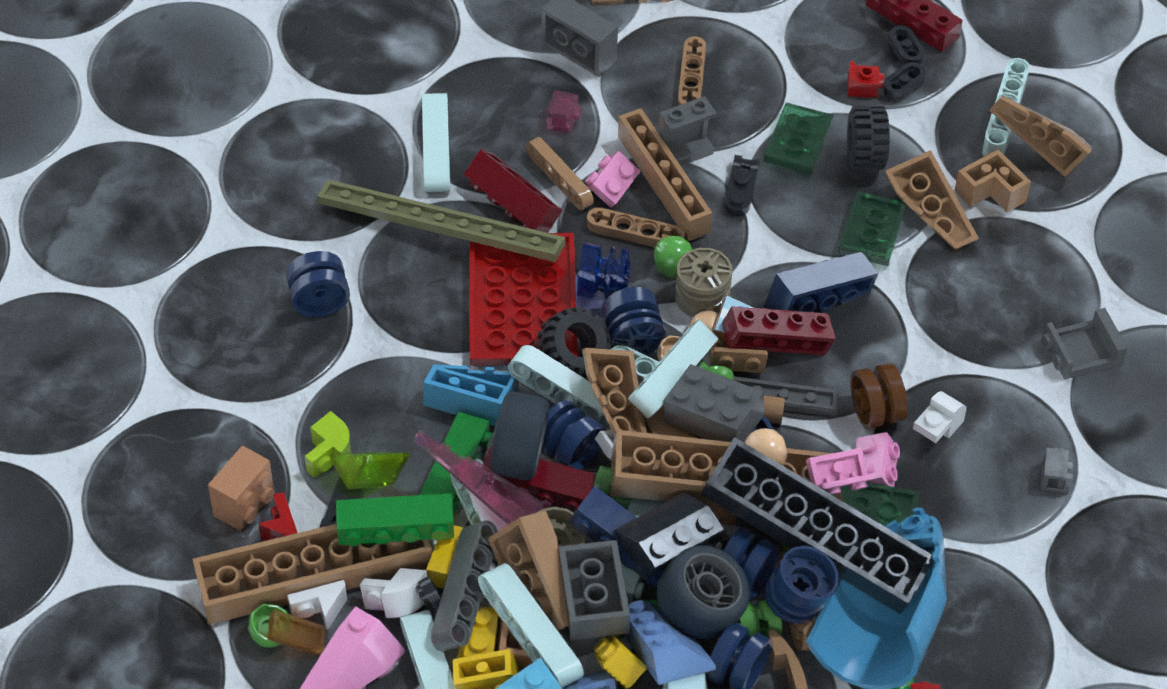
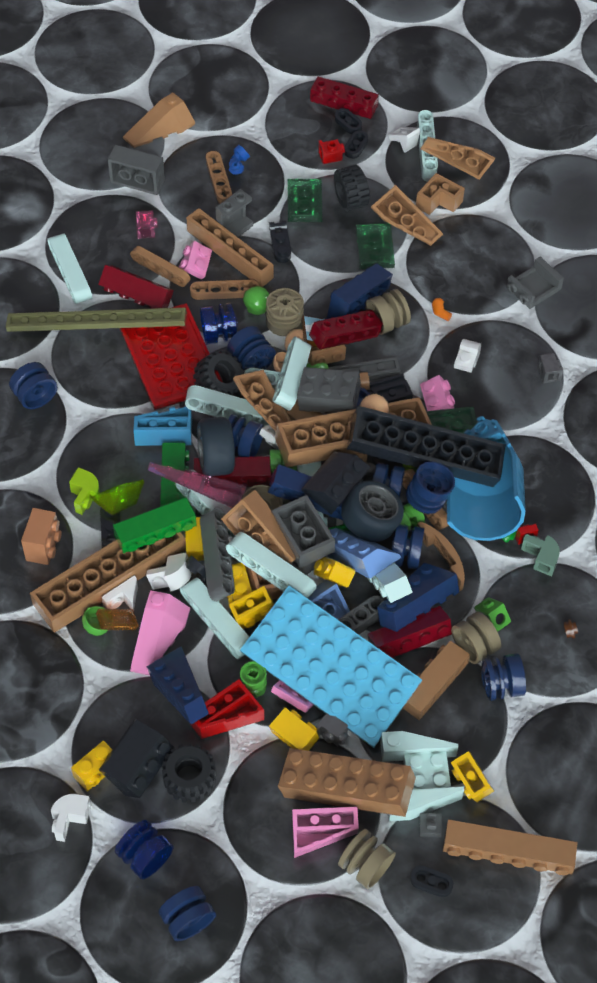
camera: 20 degrees left, 5 degrees up
red slope [259,492,298,541] -> none
bright pink bracket [806,448,875,495] -> none
reddish brown wheel [850,362,908,430] -> none
none -> blue arm [229,144,250,175]
none -> dark tan wheel [366,289,411,335]
none -> black plate [370,374,413,403]
none -> white slope [388,127,420,153]
none -> orange arm [432,298,452,321]

